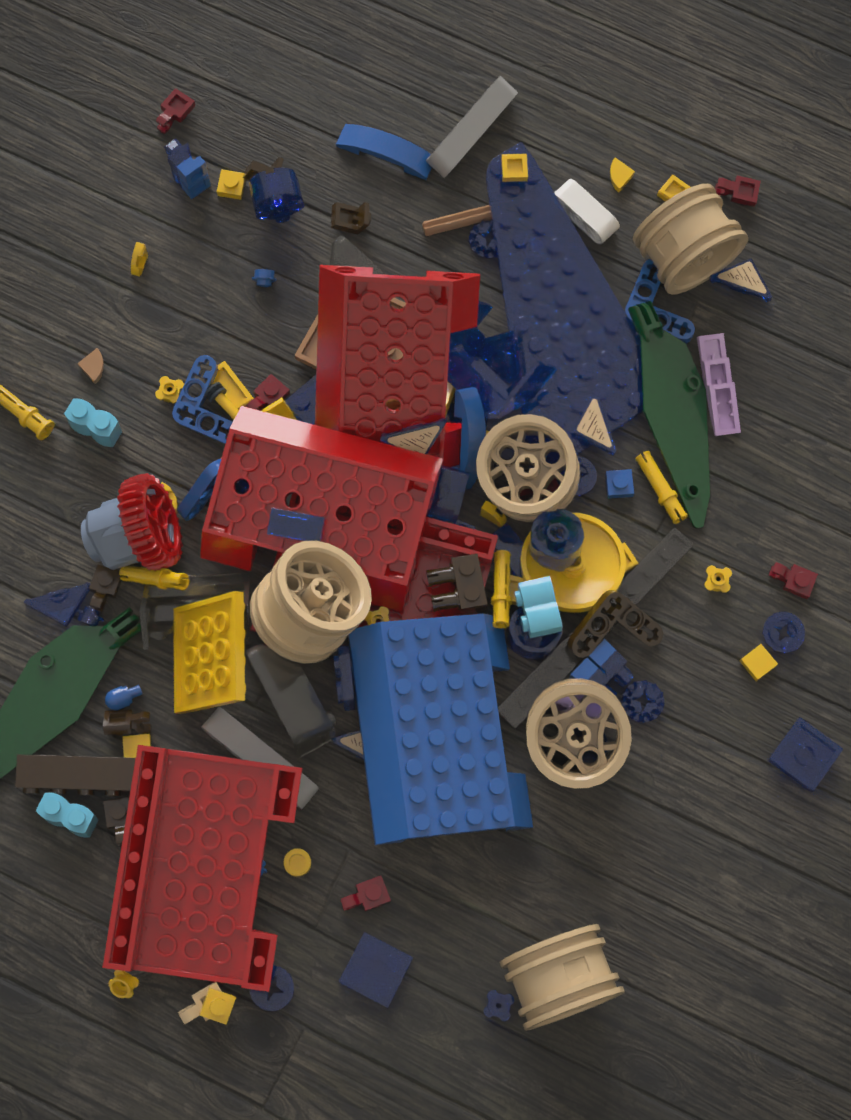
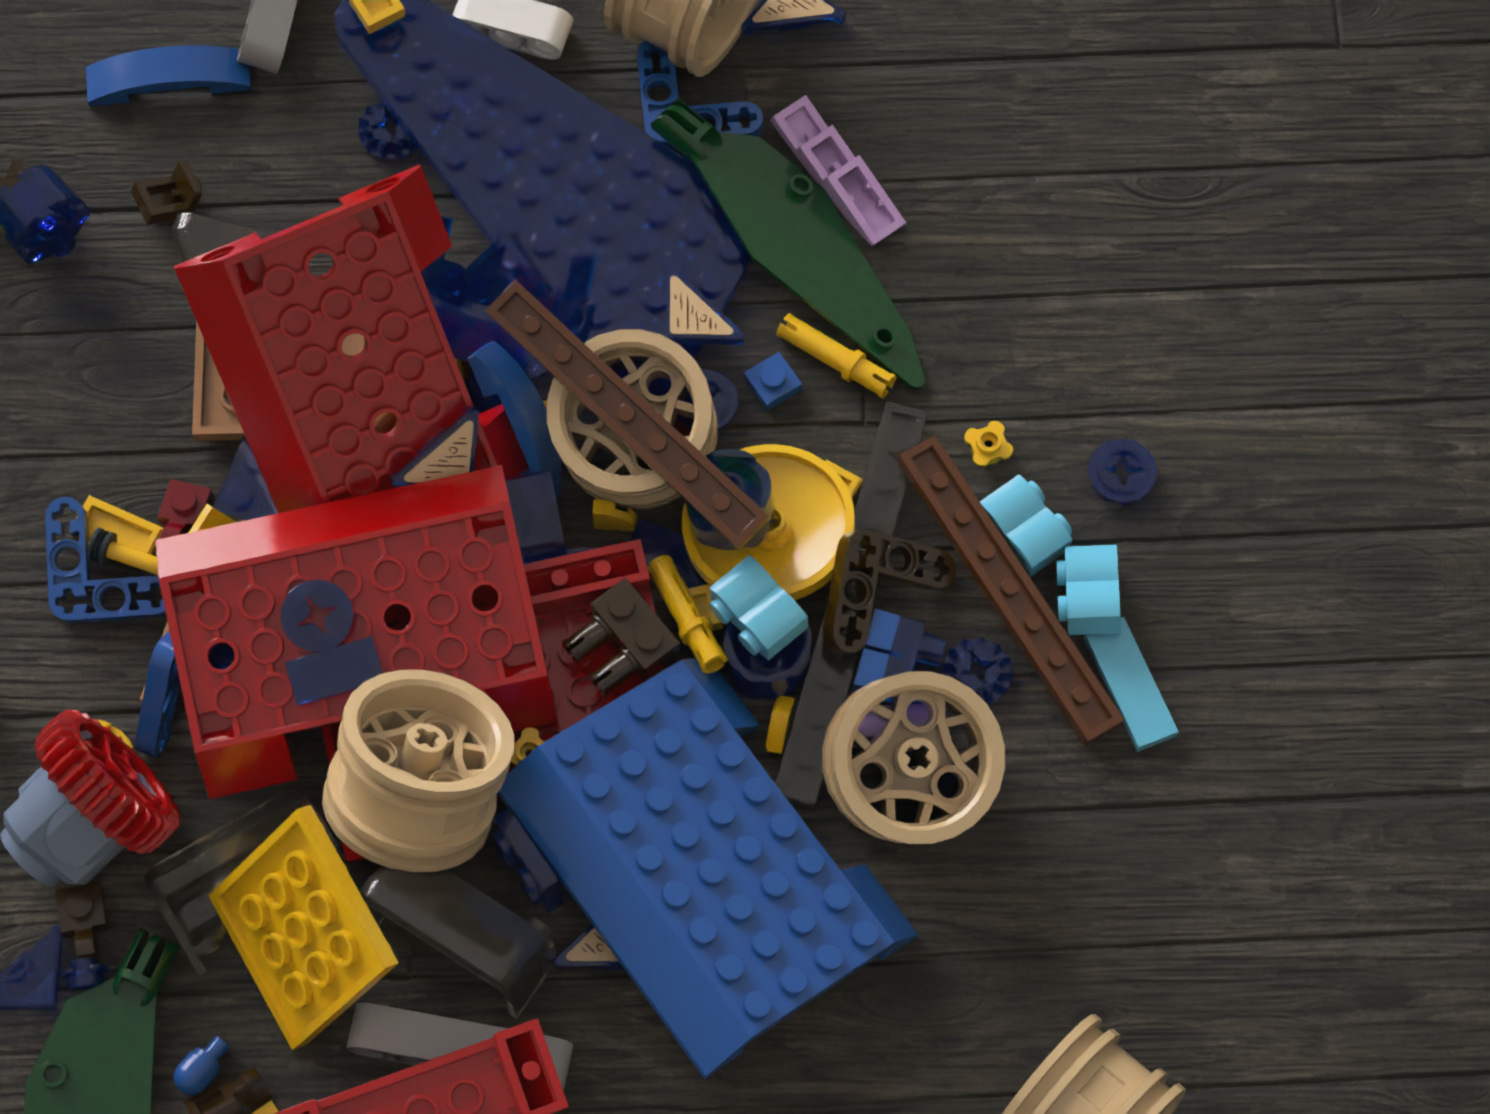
camera: 25 degrees left, 5 degrees down
yellow pin [119,565,190,590] -> none
yellow plate [155,376,184,403] -> none
blue plate [252,269,277,287] -> none
medium nougat axle [422,199,518,236] -> none
yellow tile [740,644,778,681] -> none
clear blue plate [767,717,843,793] -> none
dark red plate [768,562,818,600] -> none
none -> clear blue gear [281,580,354,652]
none -> reddish brown plate [485,280,770,550]
none -> yellow tile [765,695,795,754]
none -> reddish brown plate [897,435,1124,746]
none -> medium azure brick [980,475,1073,577]
none -> medium azure brick [1056,545,1121,635]
none -> medium azure tile [1083,617,1179,752]

